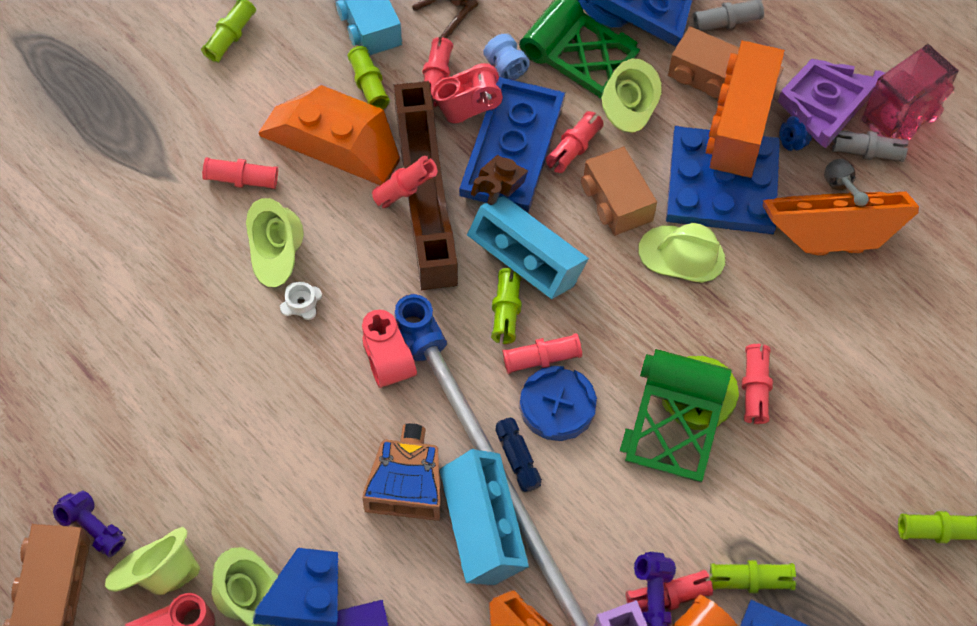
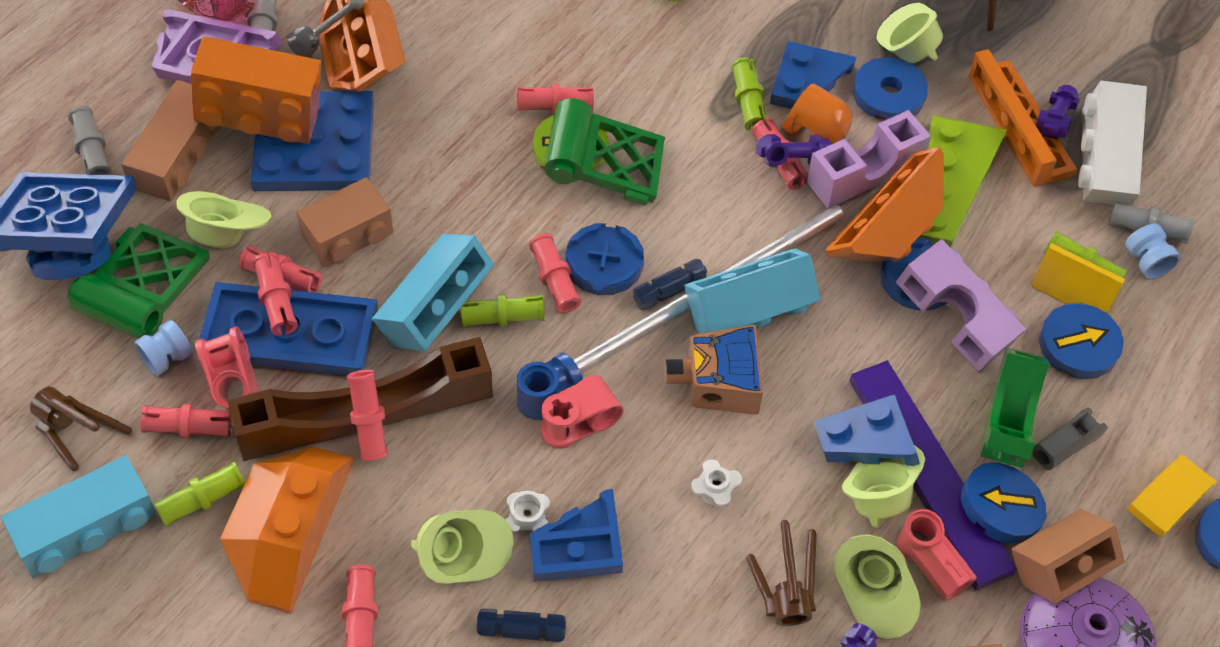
camera: 100 degrees left, 5 degrees down
reddish brown plate [471,155,528,205] -> none
yellowish green piece [638,223,725,283] -> none
none -> coral pin [252,252,298,336]
none -> dark blue axle [476,608,566,642]
none -> blue wing [530,489,623,582]
none -> white plate [691,459,742,507]
none -> reddish brown plant [746,520,817,626]

